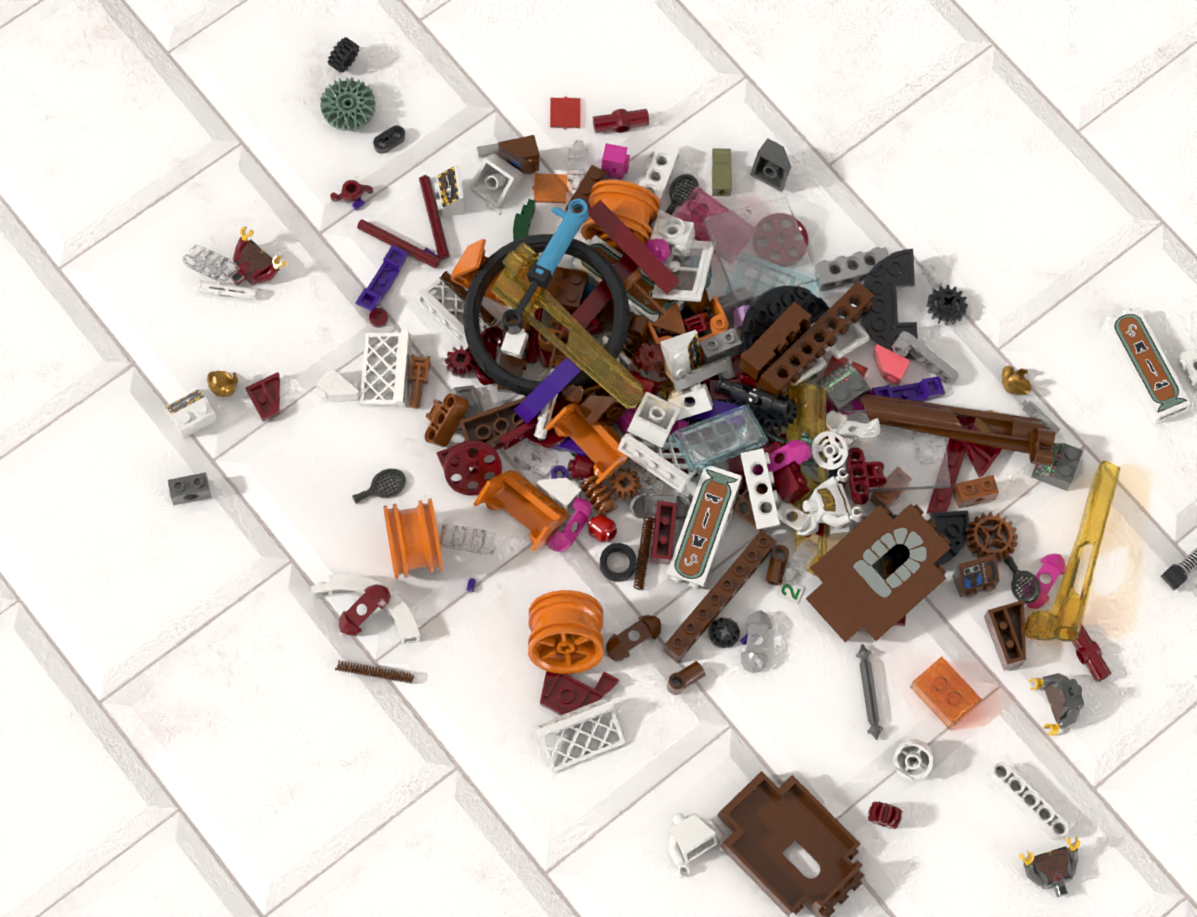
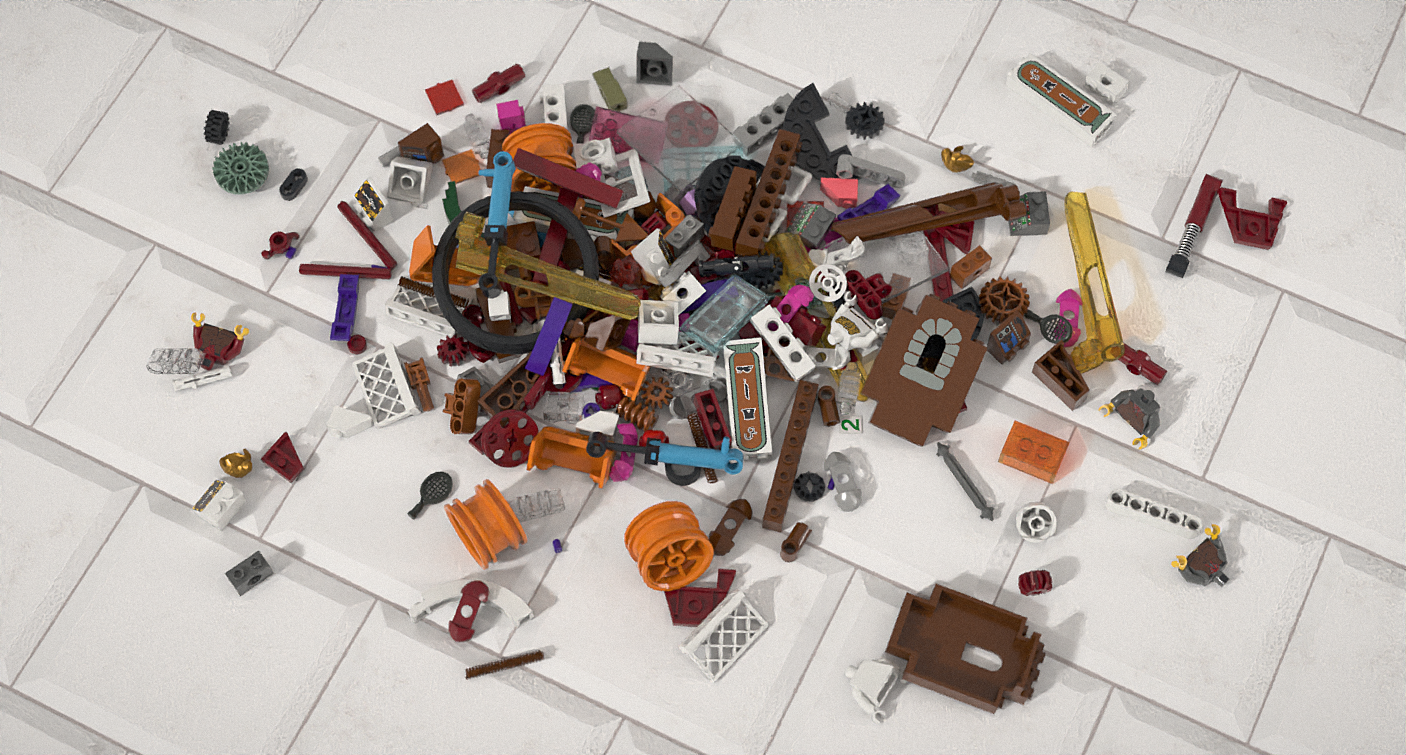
camera: 20 degrees left, 5 degrees down
none -> dark azure piece [586,431,744,475]

